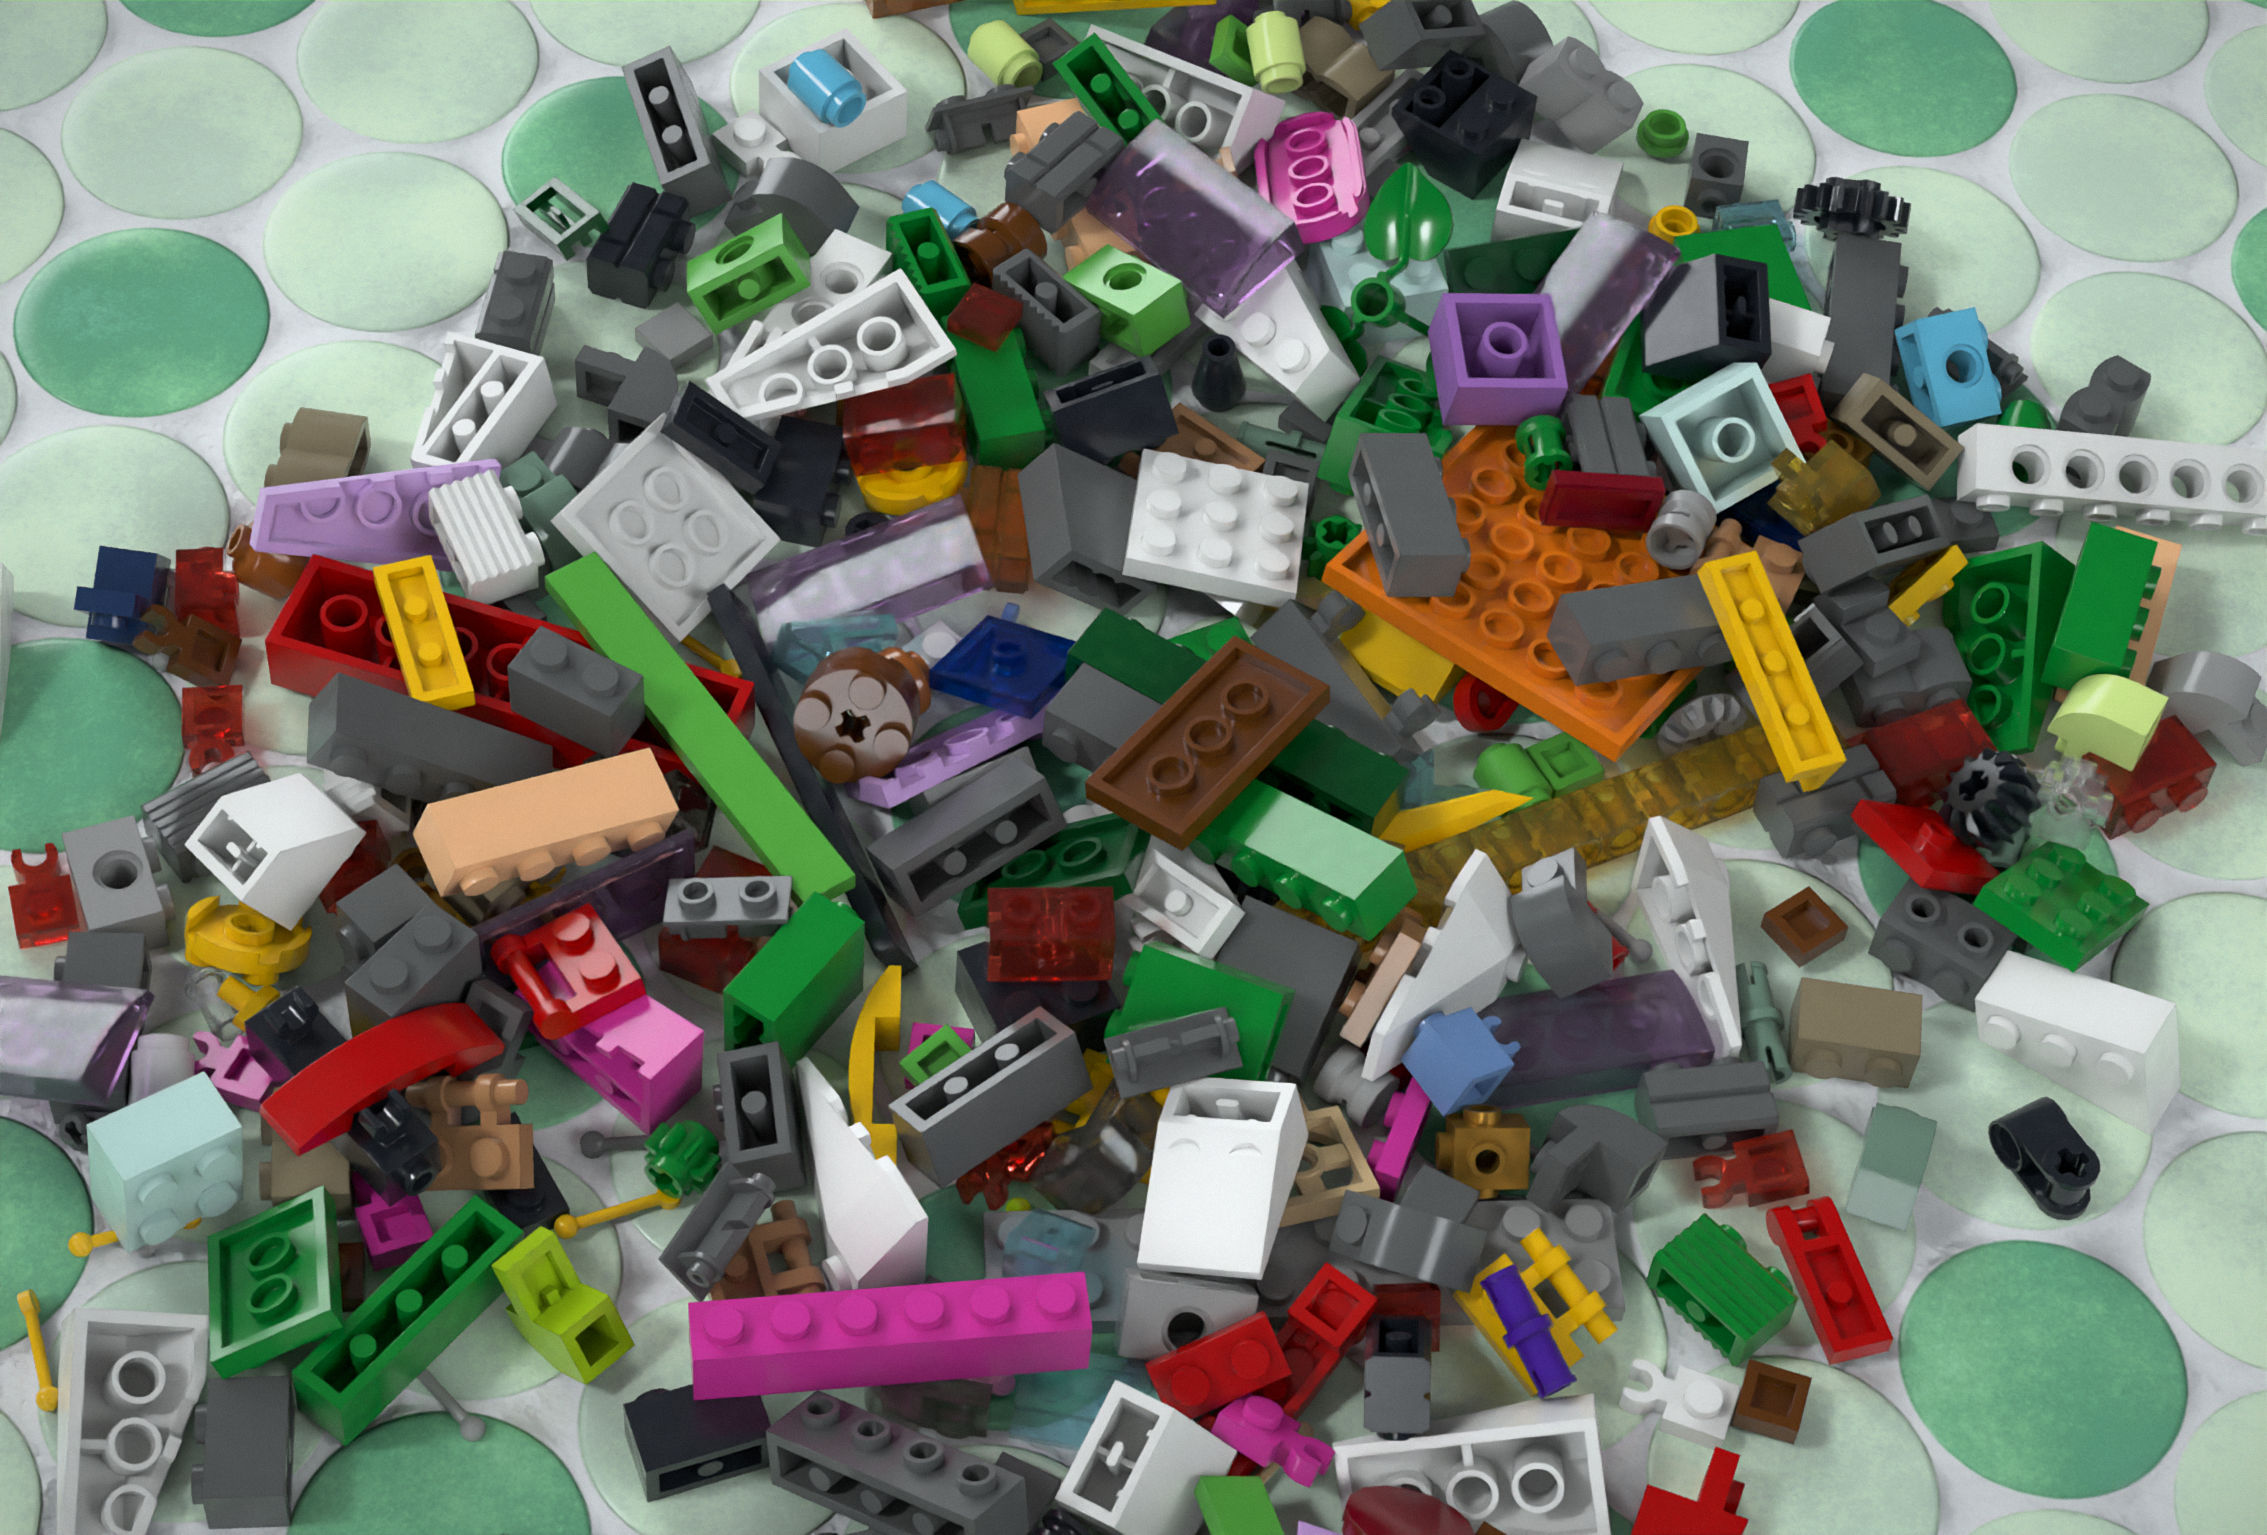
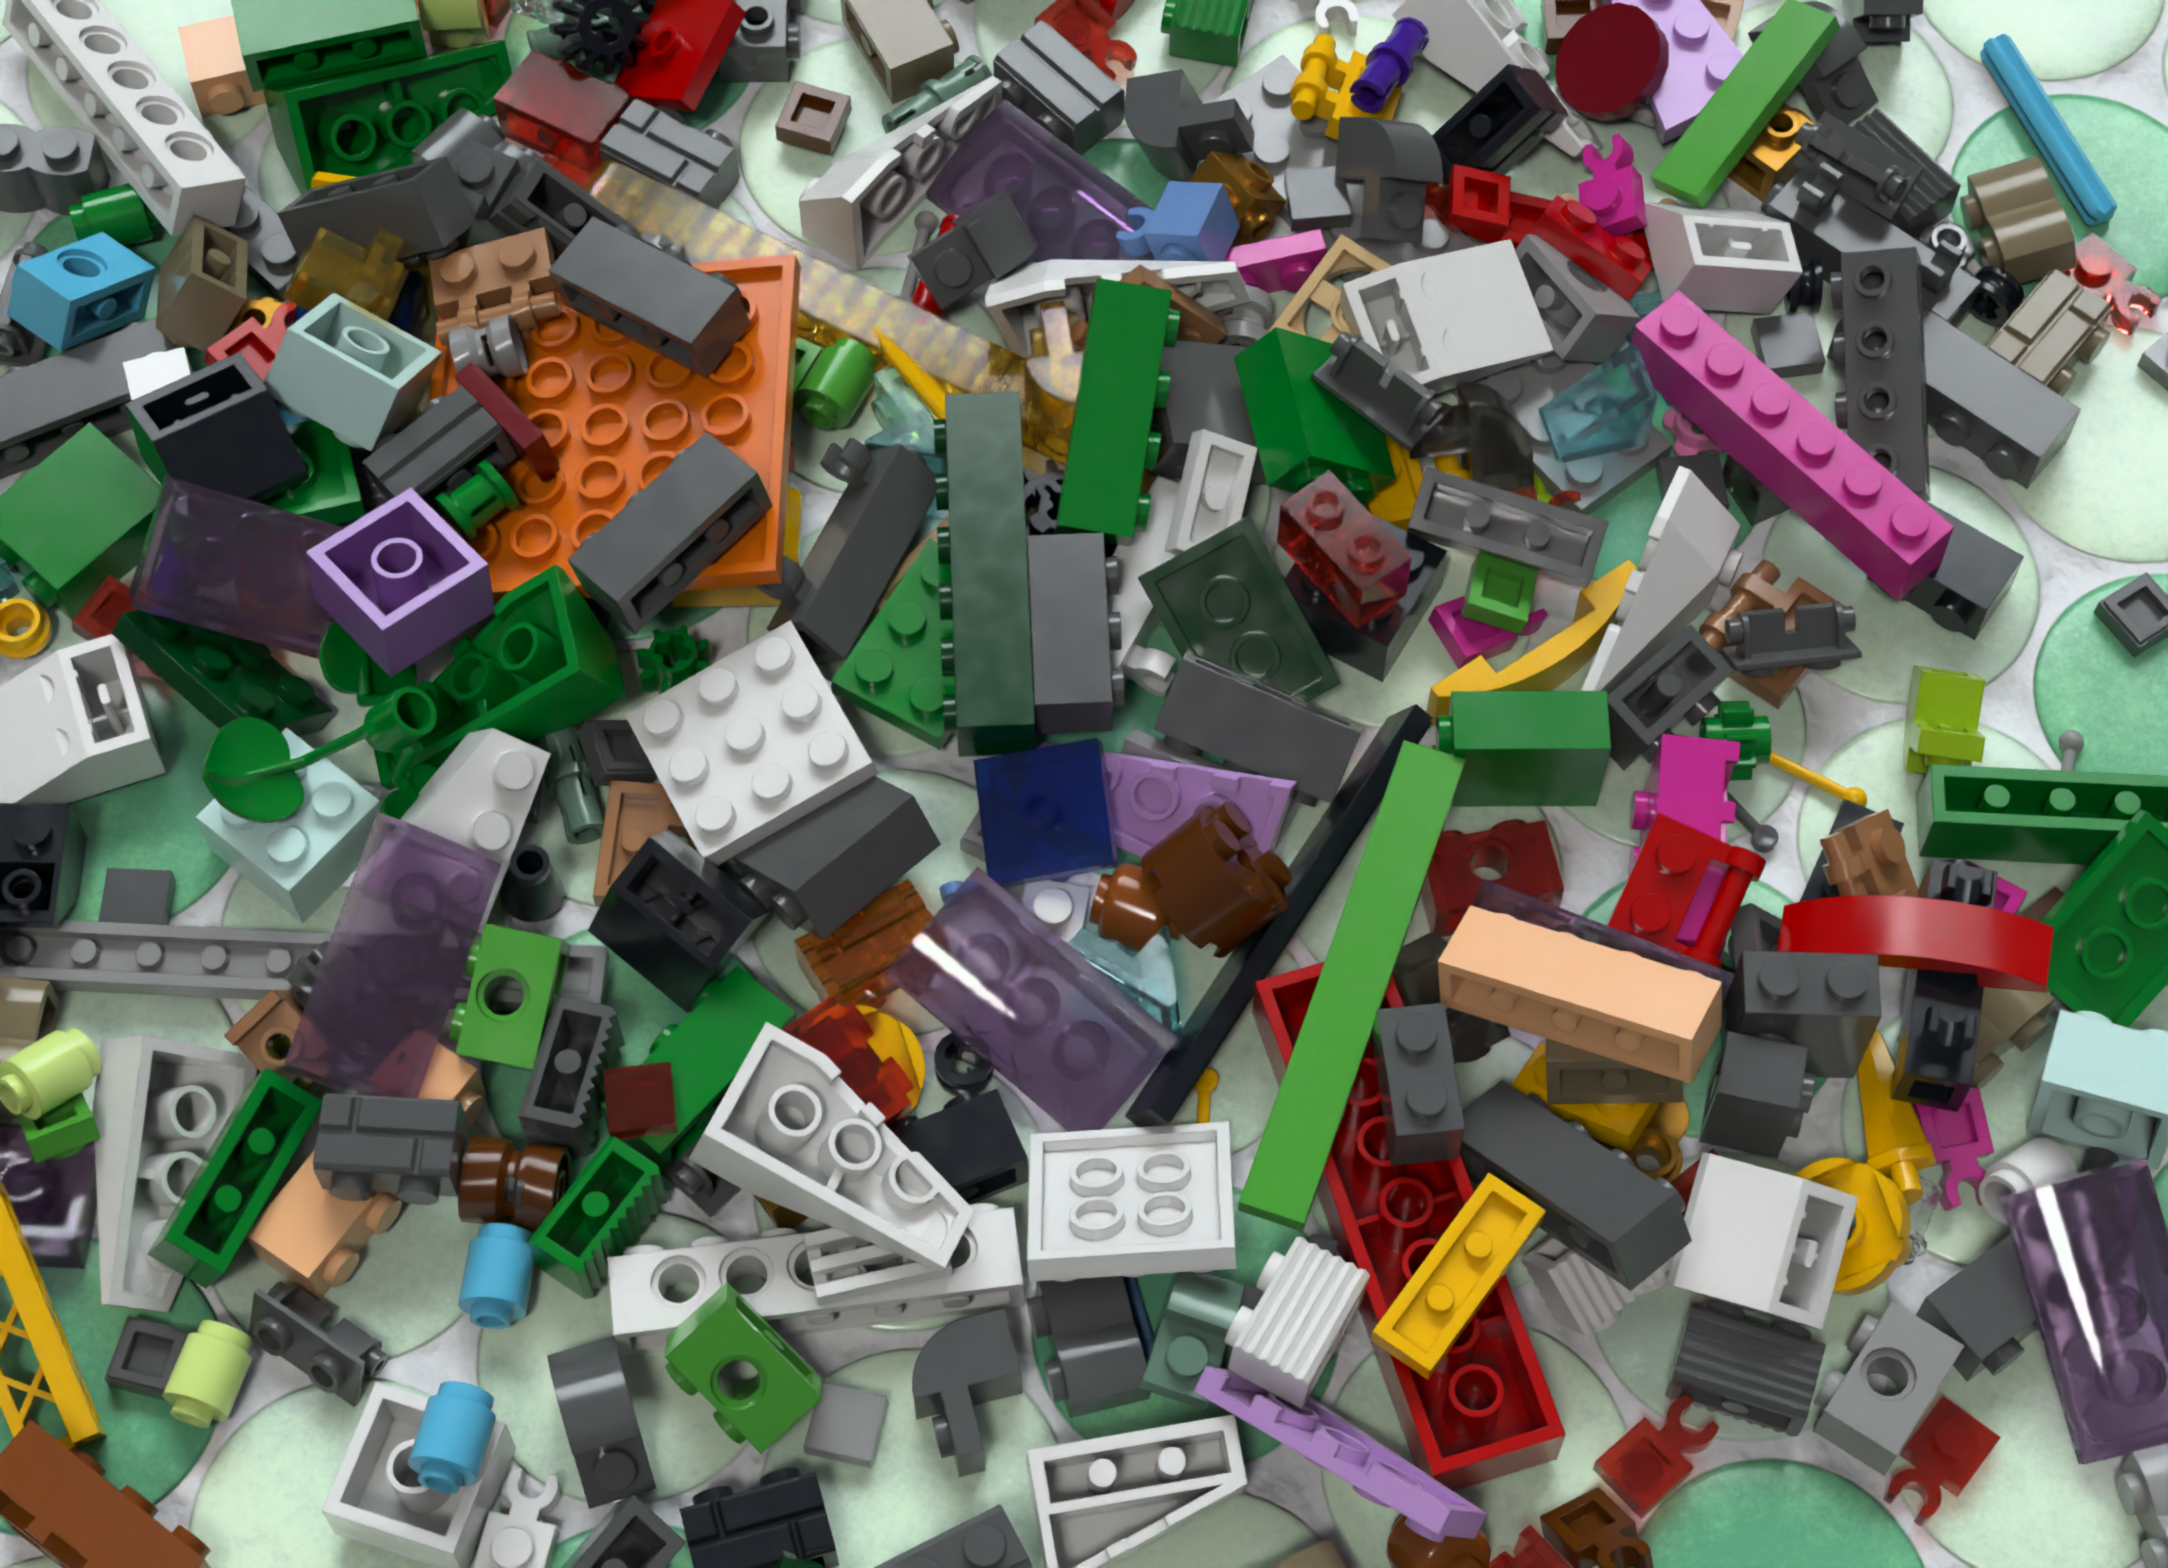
camera: 120 degrees left, 10 degrees up
black plate [660,380,782,495] -> none
dark grey hinge [663,876,794,941] -> none
reddish brown plate [1085,635,1331,851] -> none
dark pink tile [1254,111,1370,244] -> none
yellow fence [1697,550,1847,792] -> none

